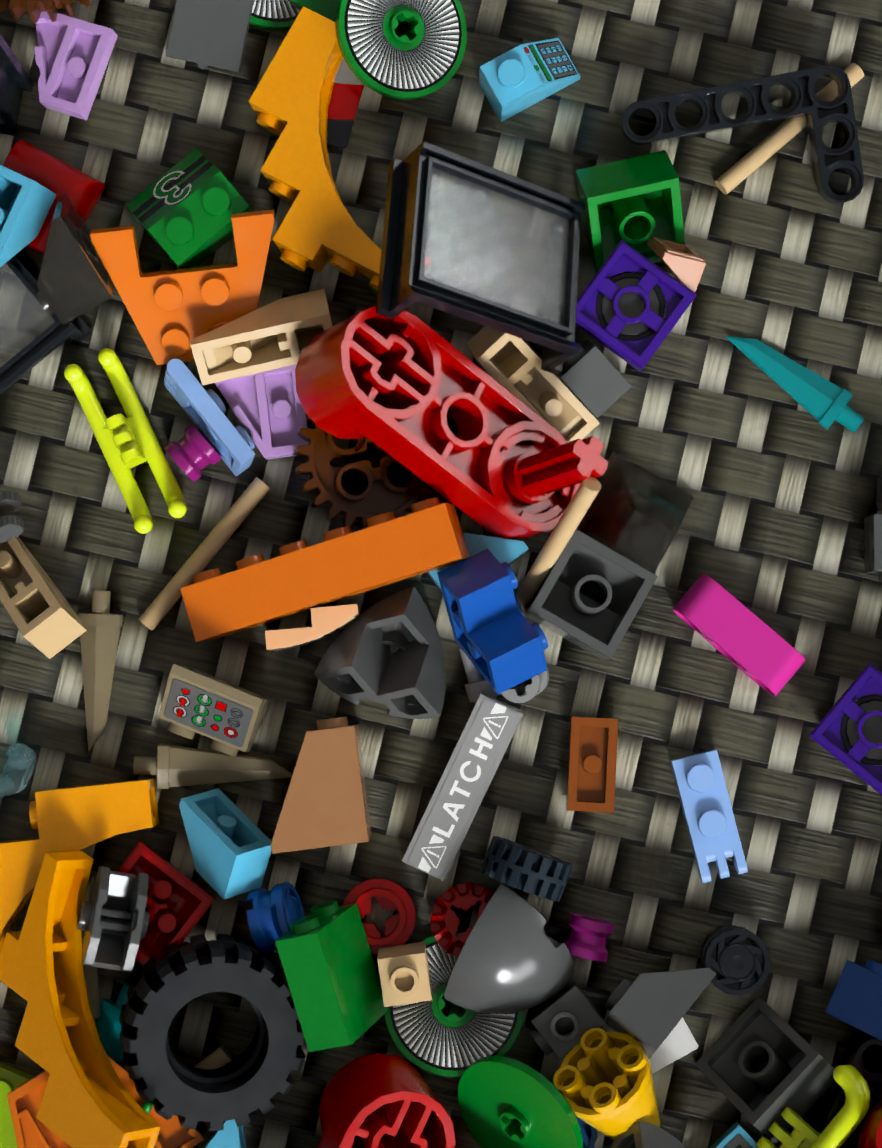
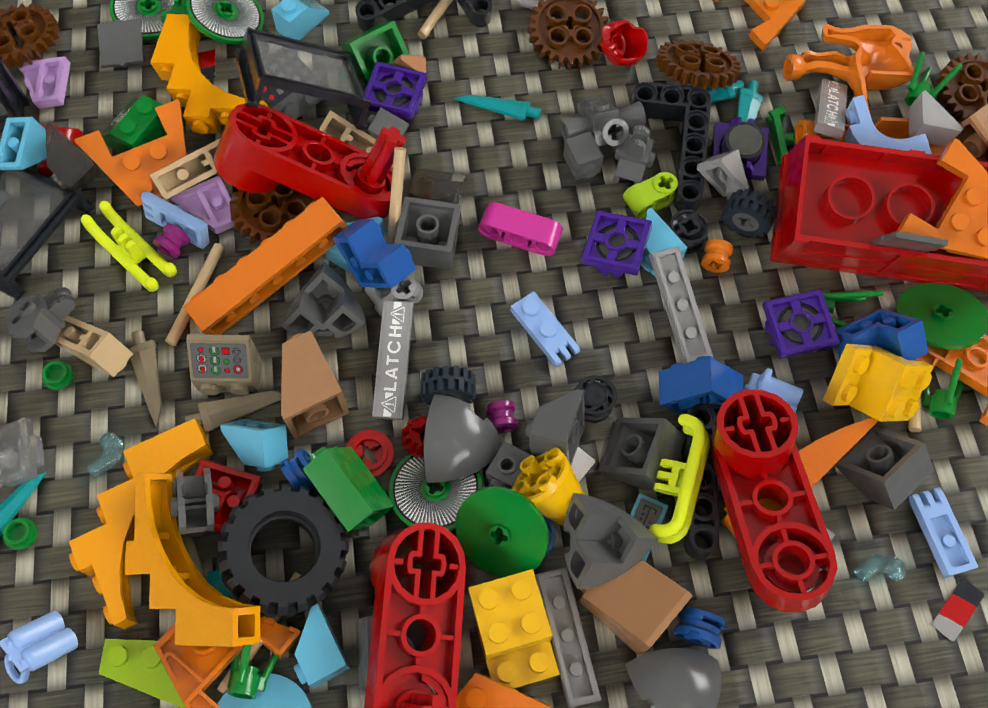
camera: 25 degrees left, 20 degrees down
light nougat slope [265,604,360,651] -> none
tan brick [377,942,432,1007] -> none
dark orange plate [566,716,618,813] -> none

